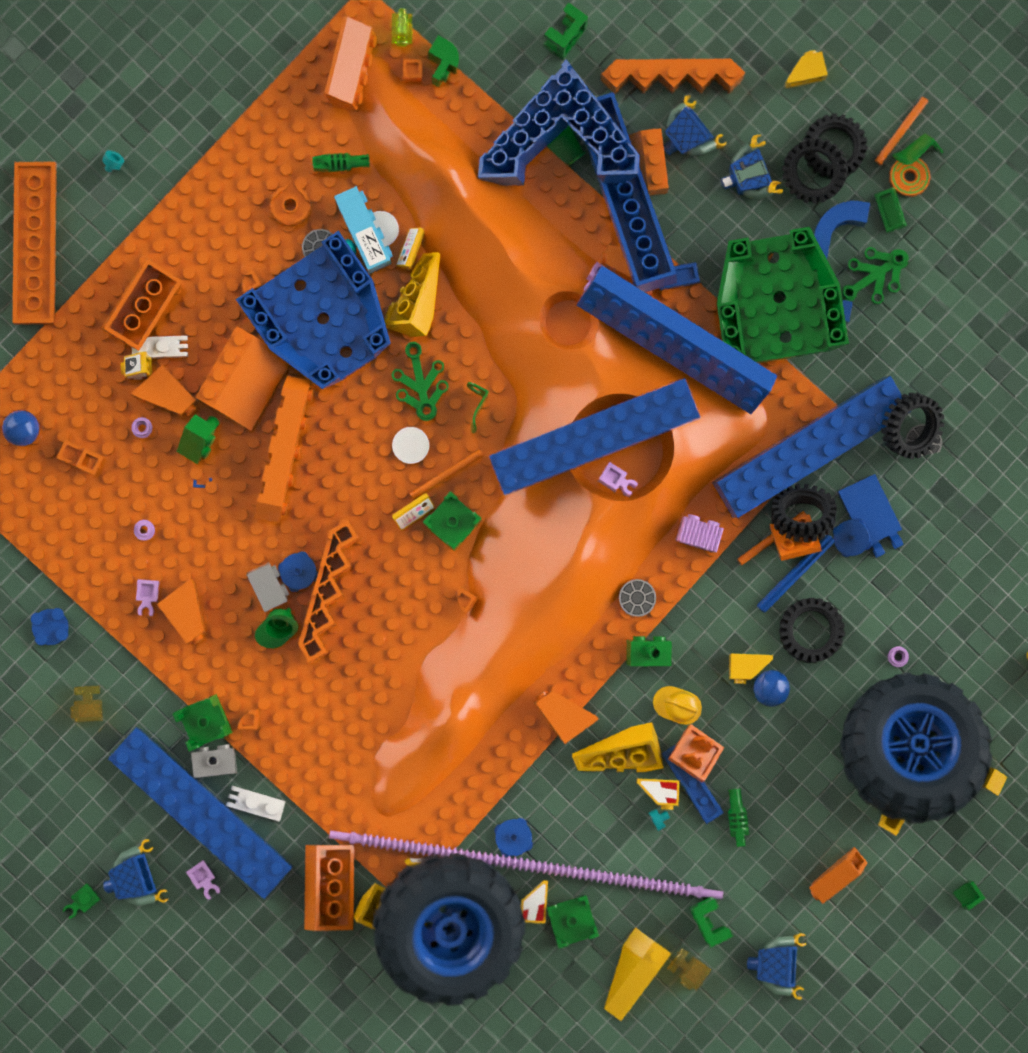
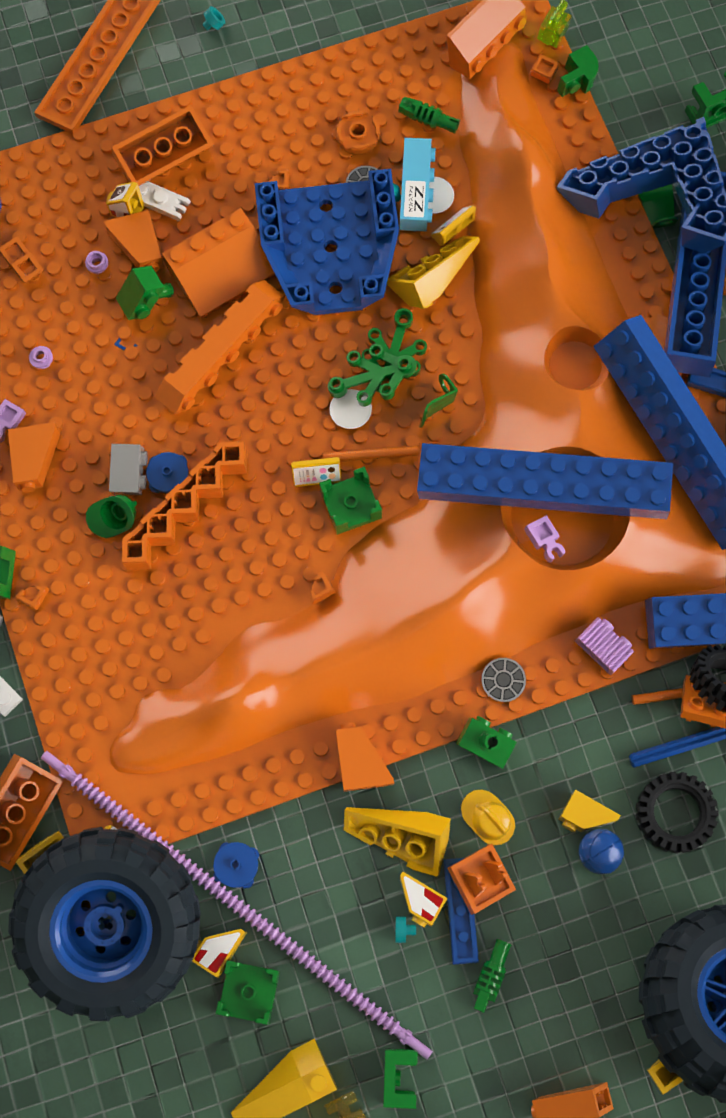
camera: 35 degrees right, 10 degrees down
none -> green plant [327,344,417,407]

